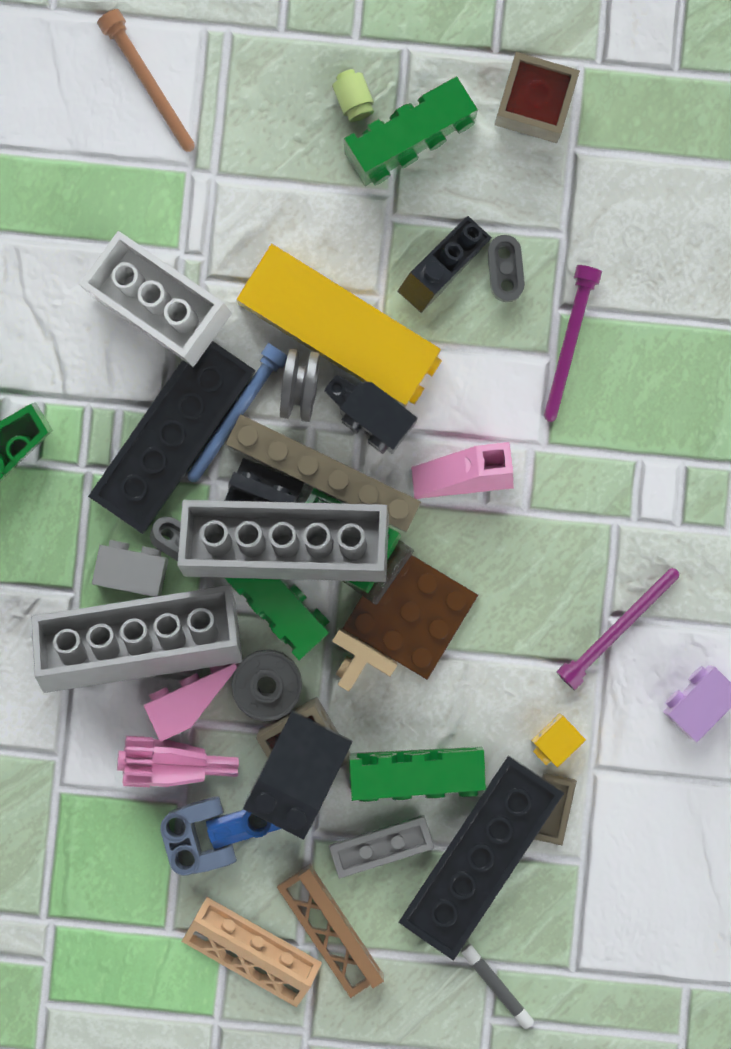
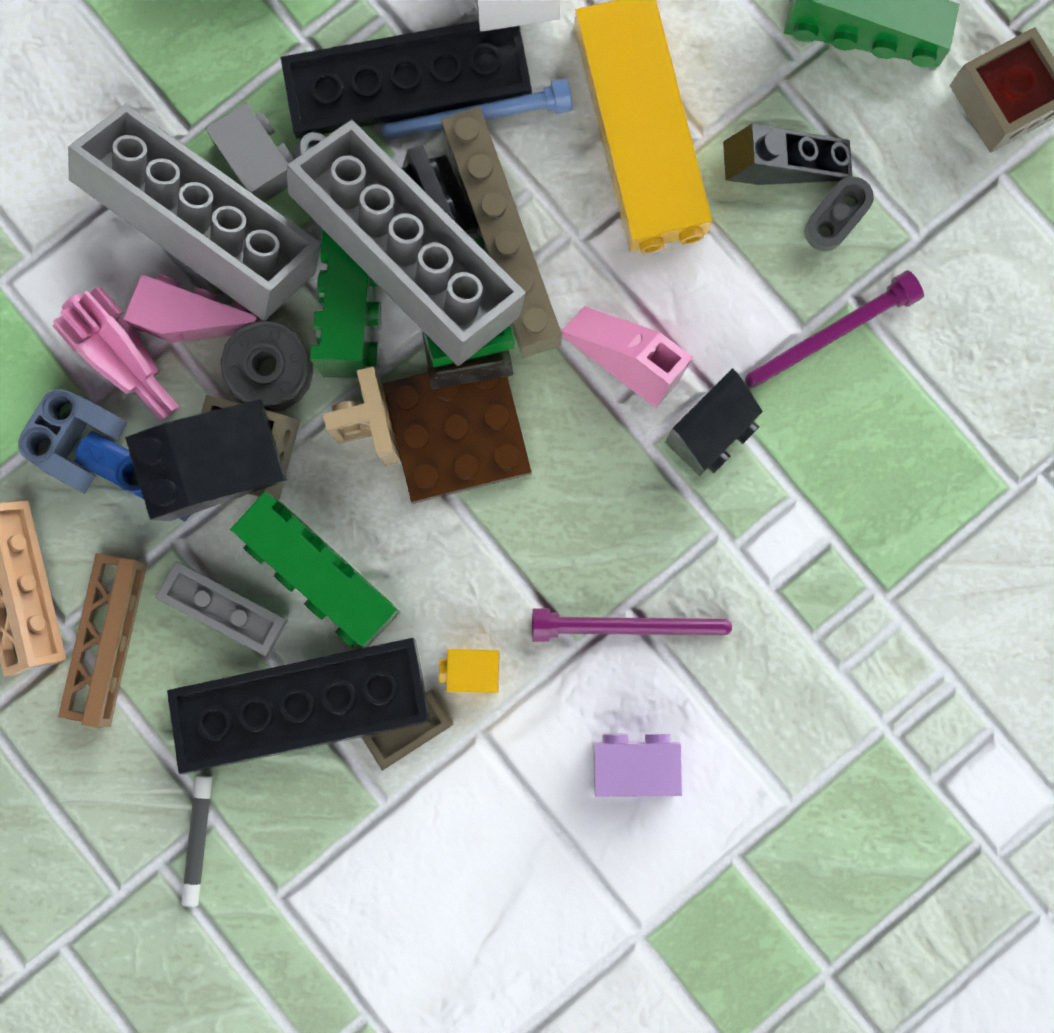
camera: 50 degrees right, 5 degrees down
flat silver wheel [280,349,320,422] -> none
black hinge [324,375,418,454] -> none
none -> black slope [665,368,763,476]

